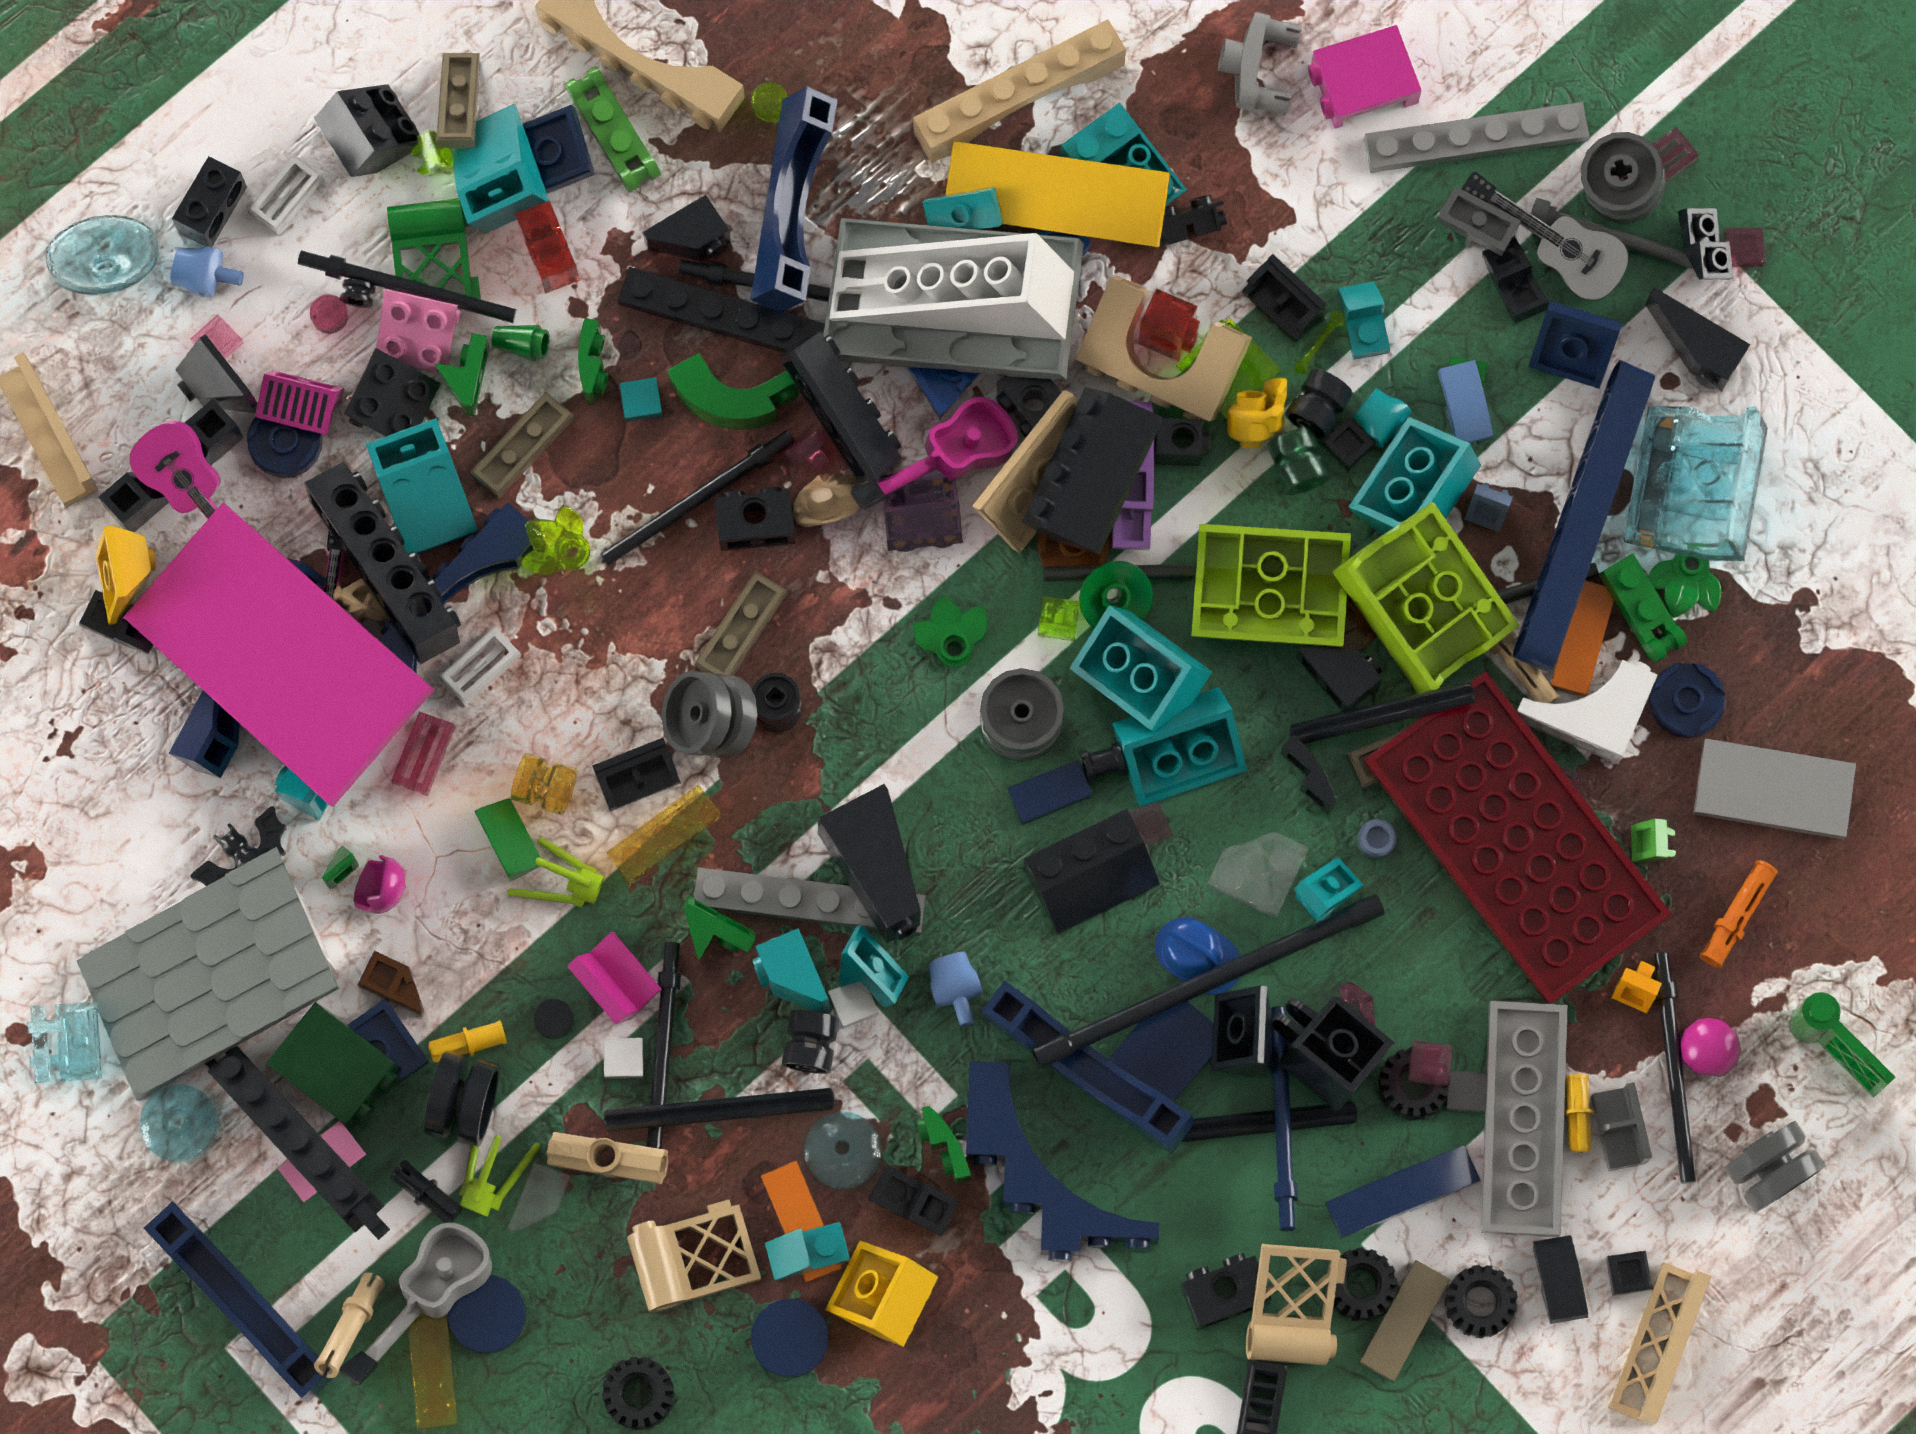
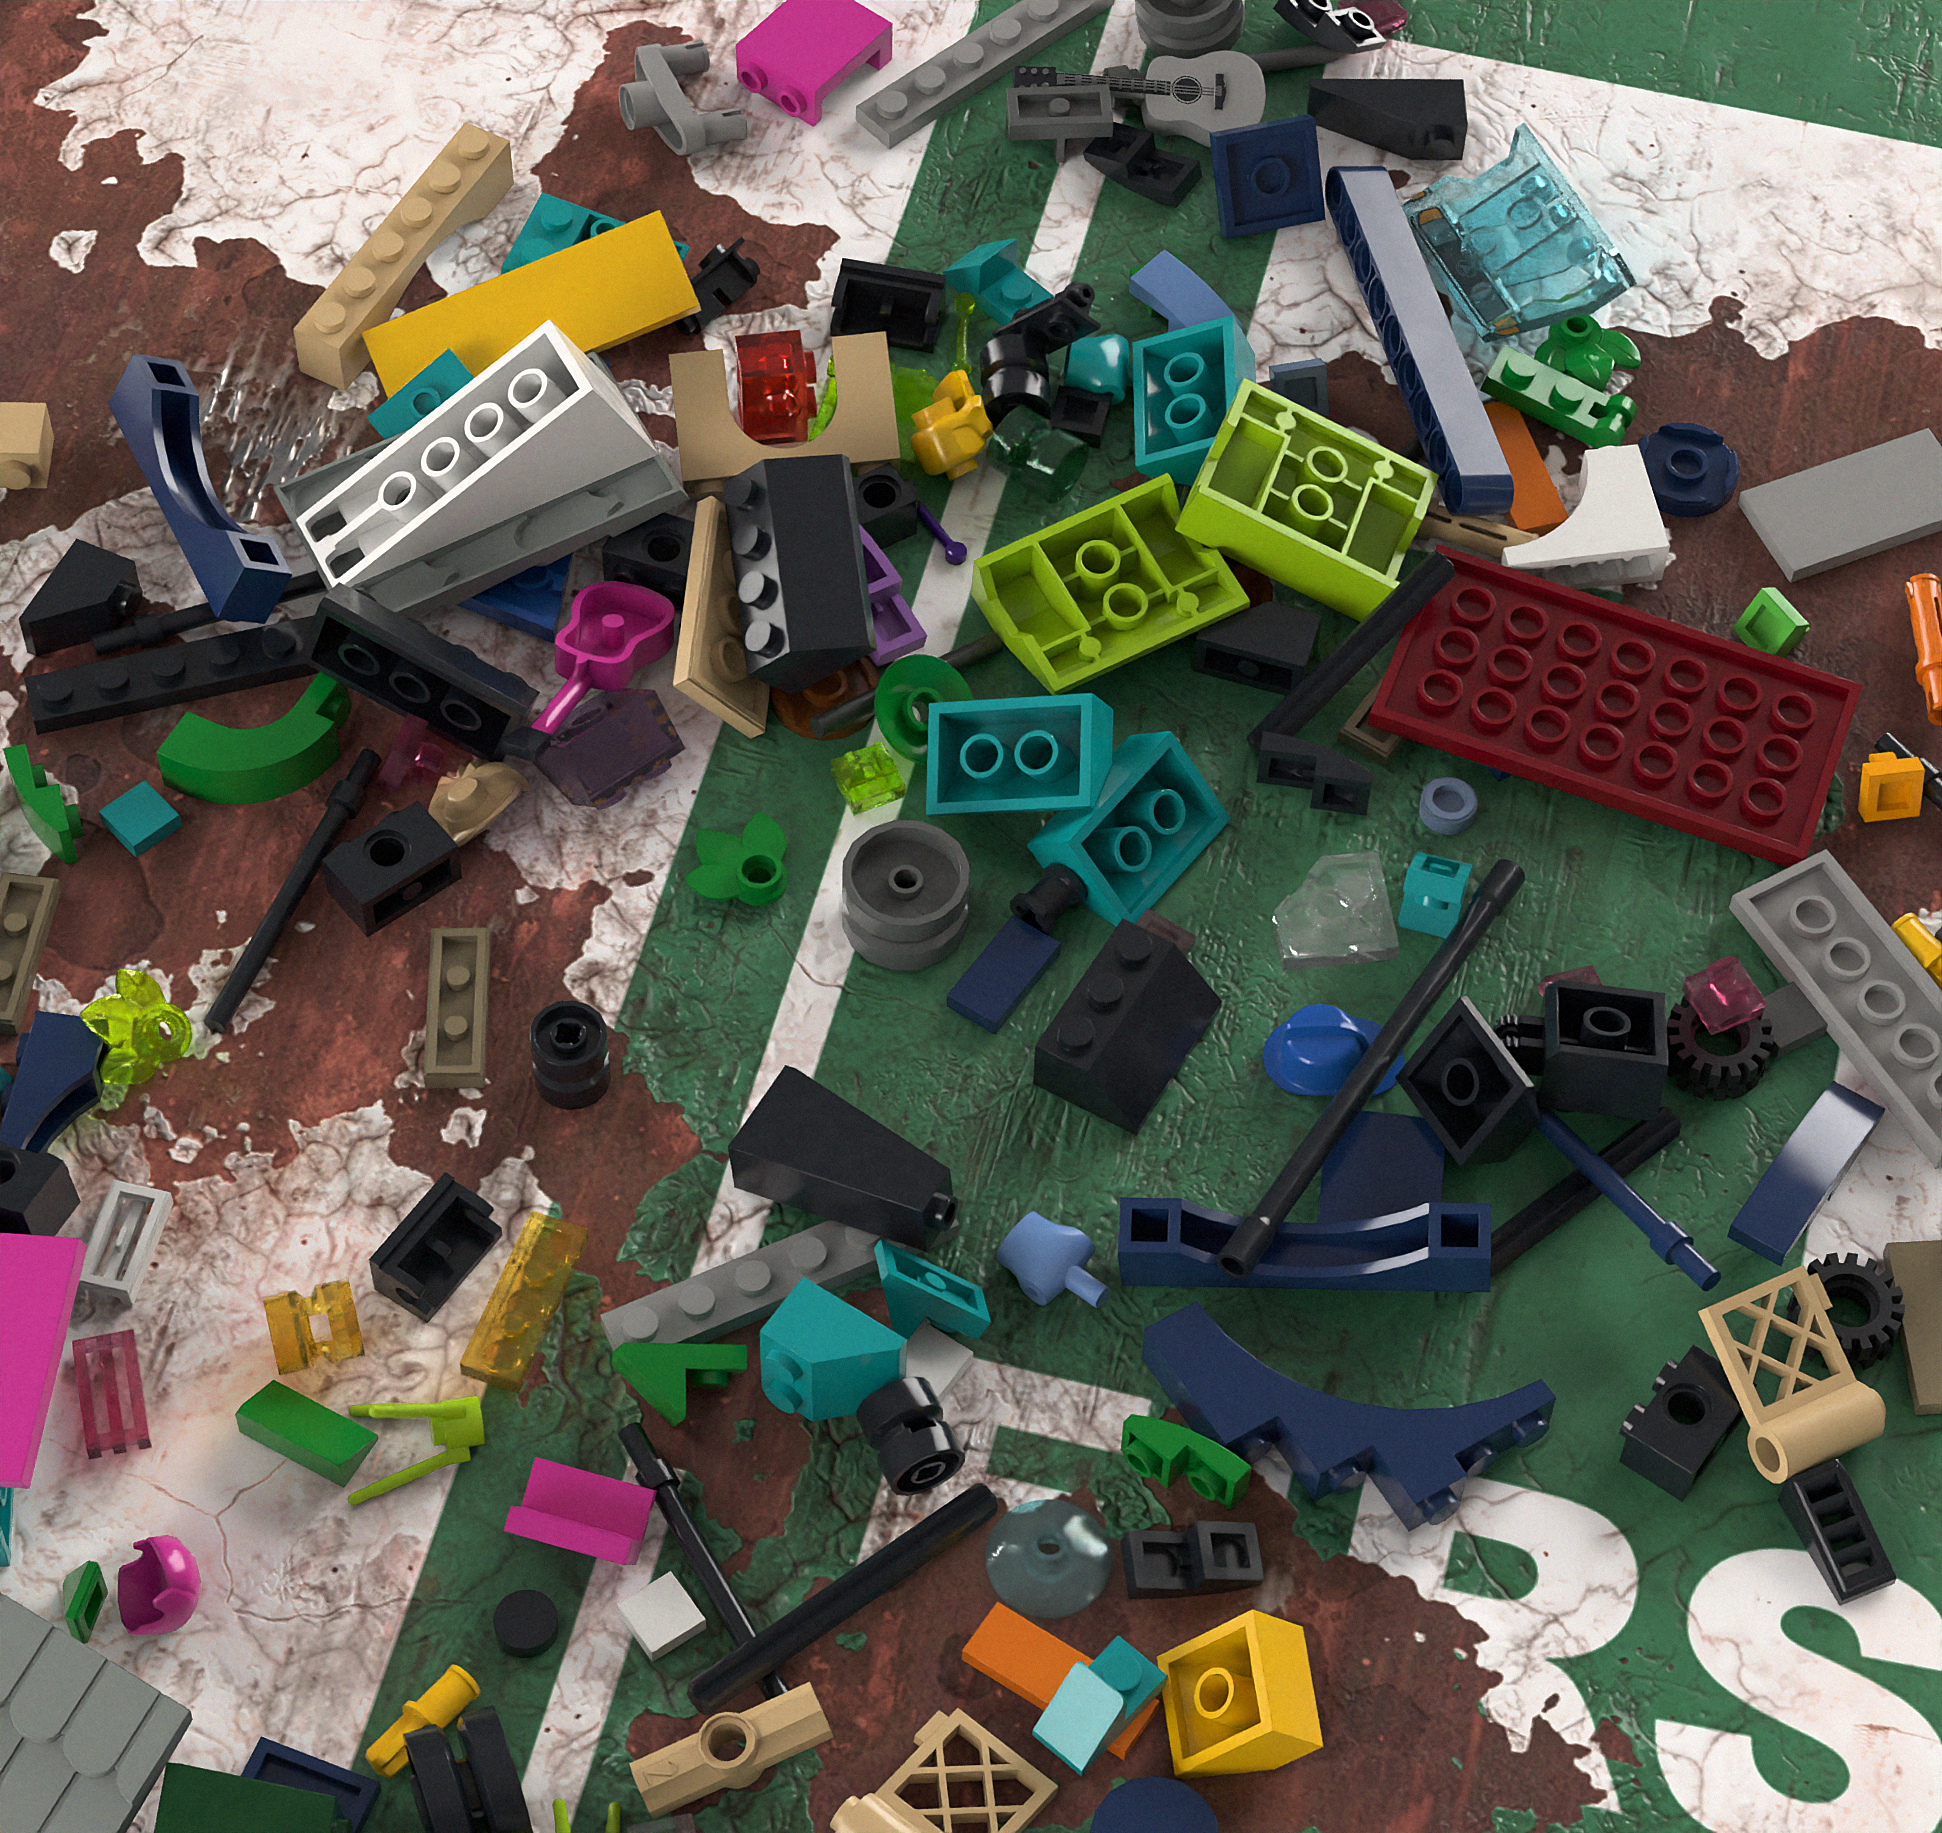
camera: 35 degrees left, 20 degrees down
reddish brown tile [357,951,425,1017] -> none
dark grey wheel [661,670,757,759] -> none
clear neon green tile [751,82,788,122] -> none
none -> dark purple hinge [910,480,967,565]
none -> black hinge [992,281,1101,355]

